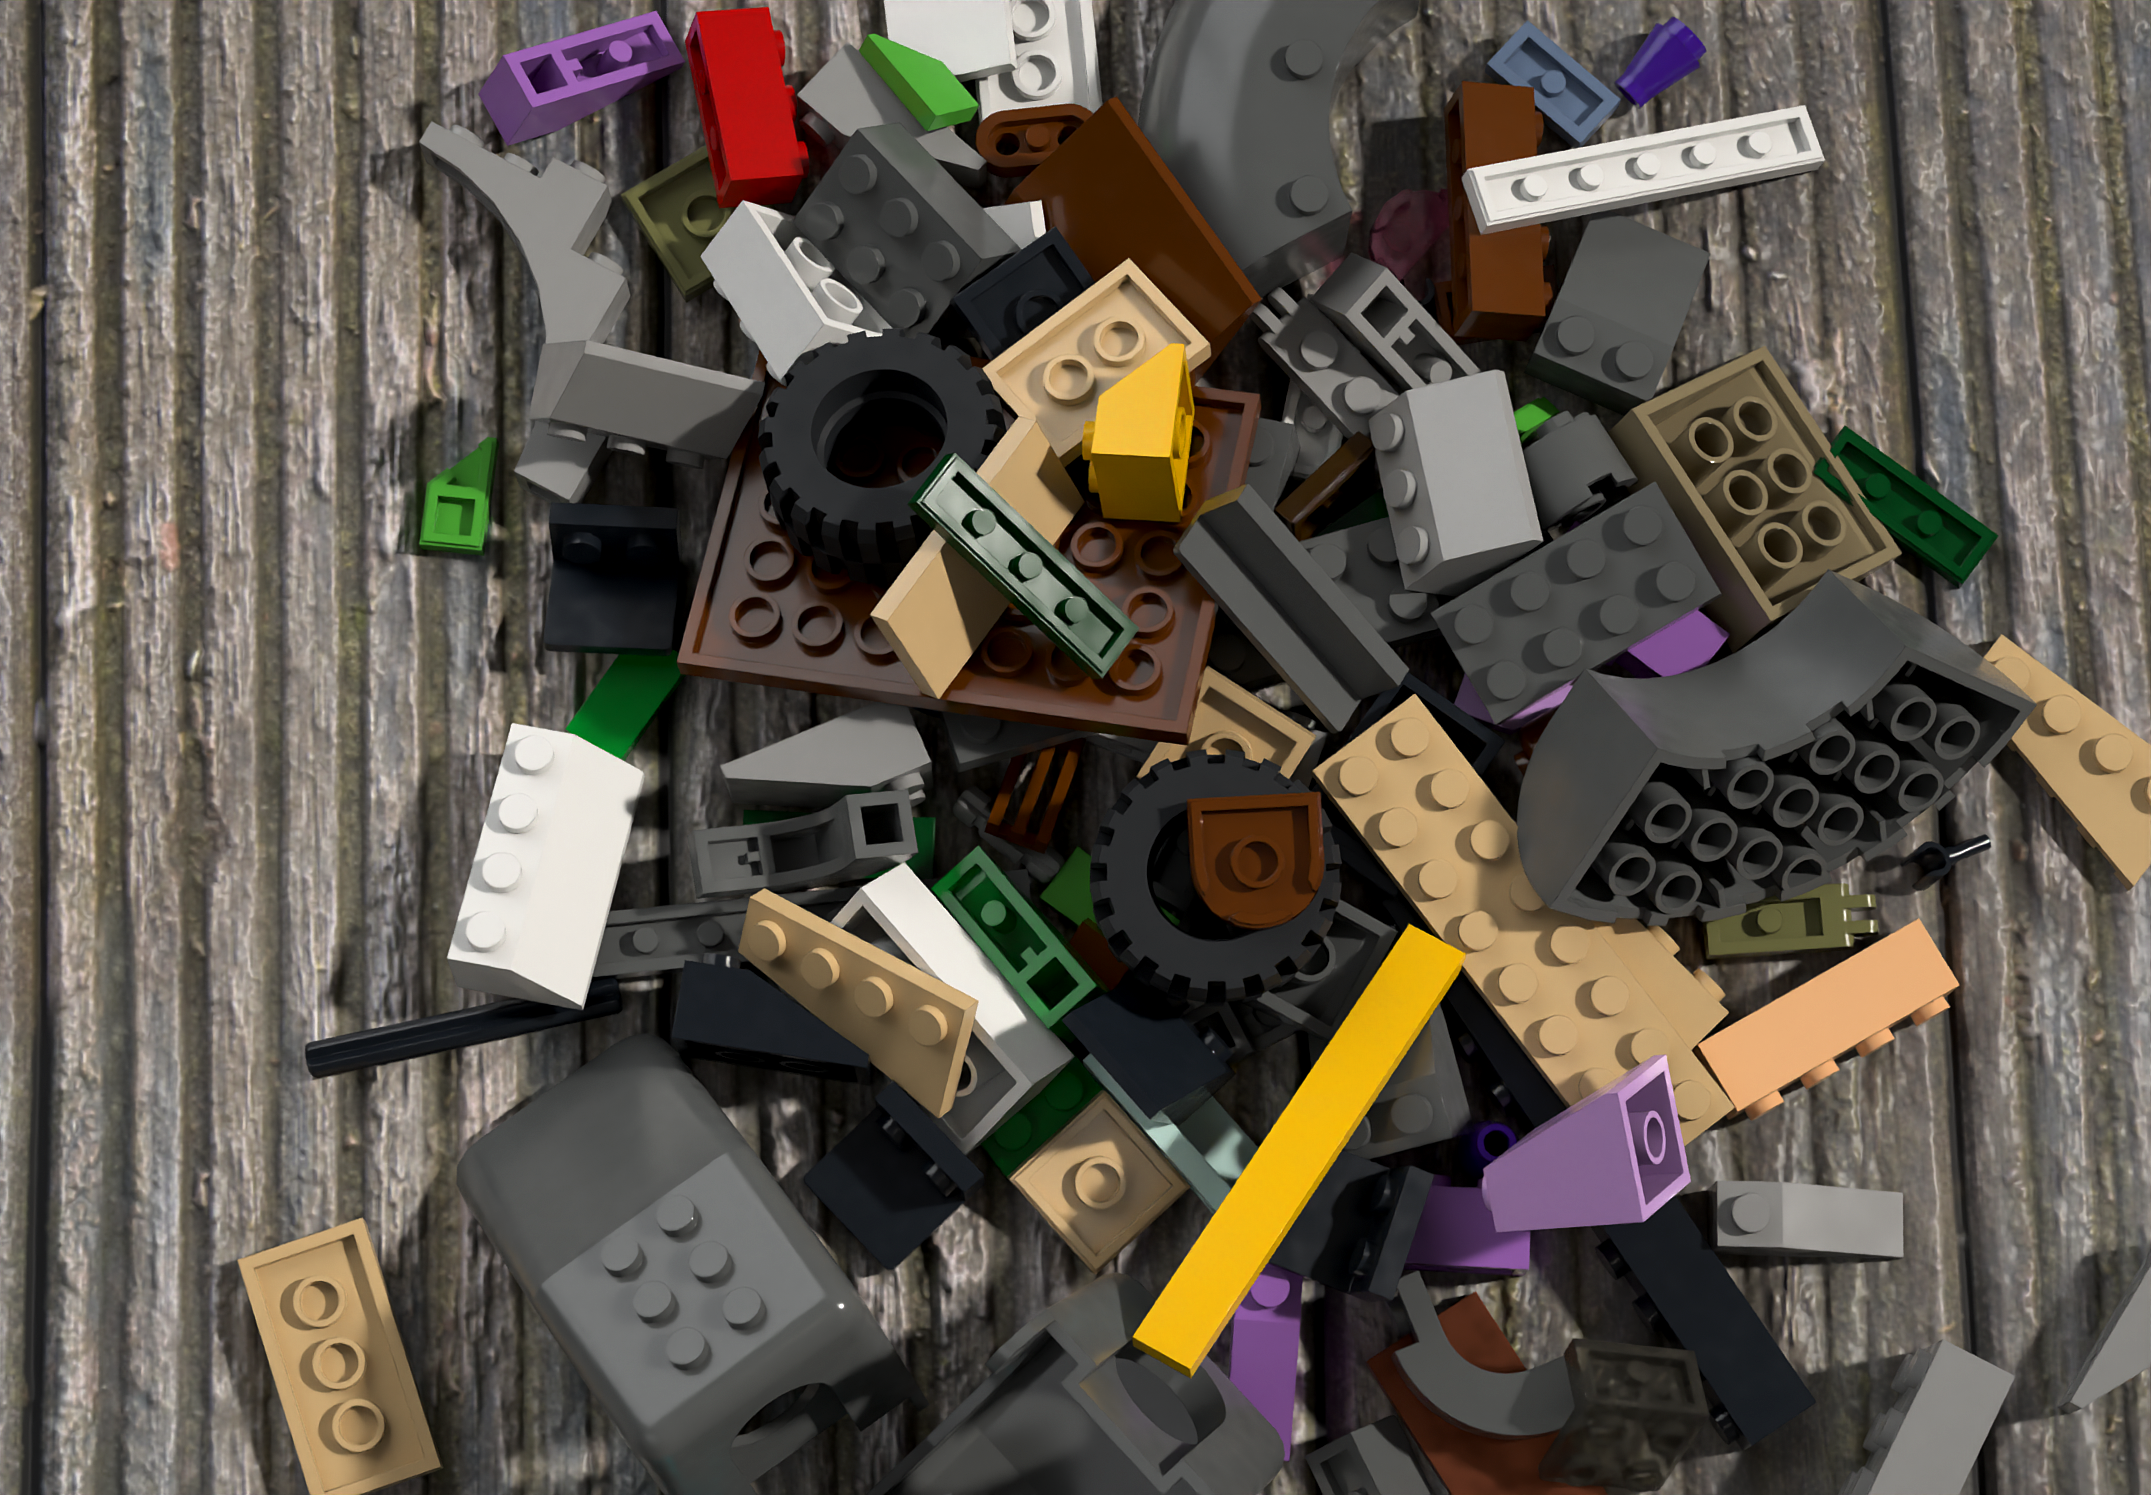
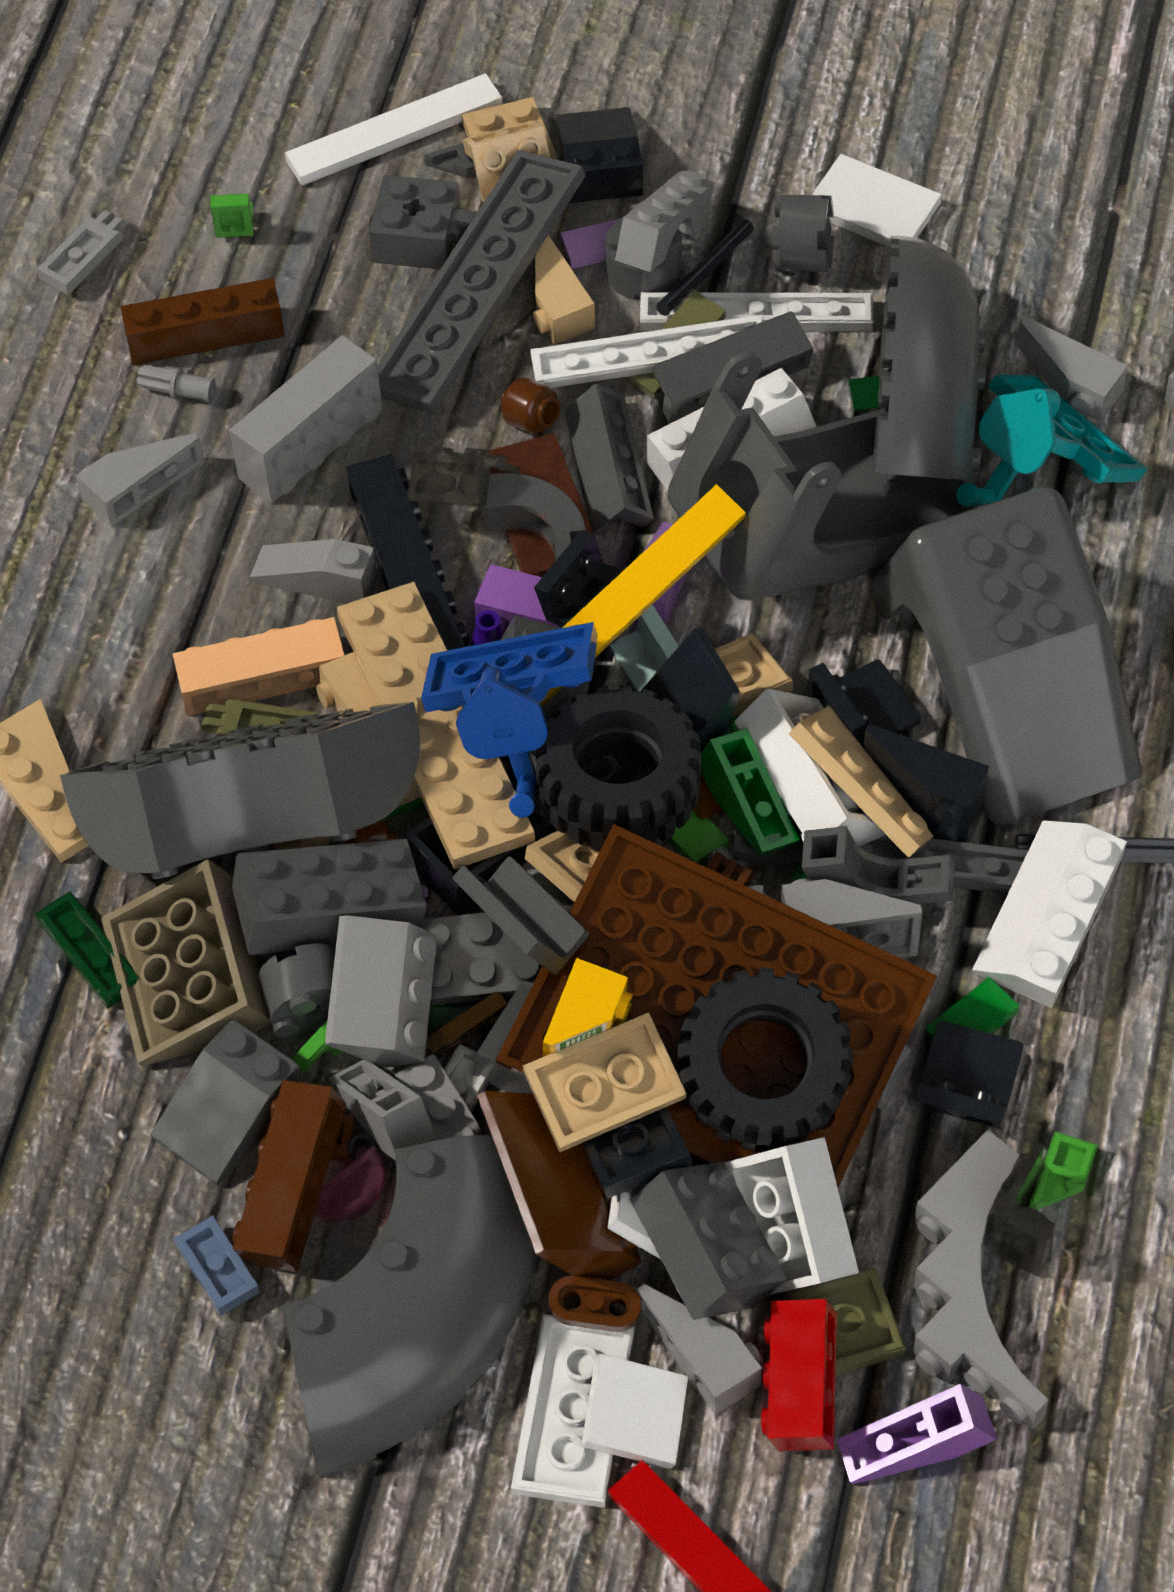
camera: 160 degrees left, 20 degrees down
light grey slope [528,340,765,469] -> none
bright green tile [859,34,979,131] -> none
tan tile [870,416,1085,699] -> none
tile [907,453,1139,679] -> none
reddish brown tile [1187,792,1324,930] -> none
white tile [1461,105,1825,235] -> none
lavender slope [1482,1054,1691,1232] -> none
dark purple cone [1614,17,1707,109] -> none
black hand [1900,834,1991,891] -> none
none -> blue plate [421,622,598,818]
none -> clear smoke bracket [987,1142,1055,1277]

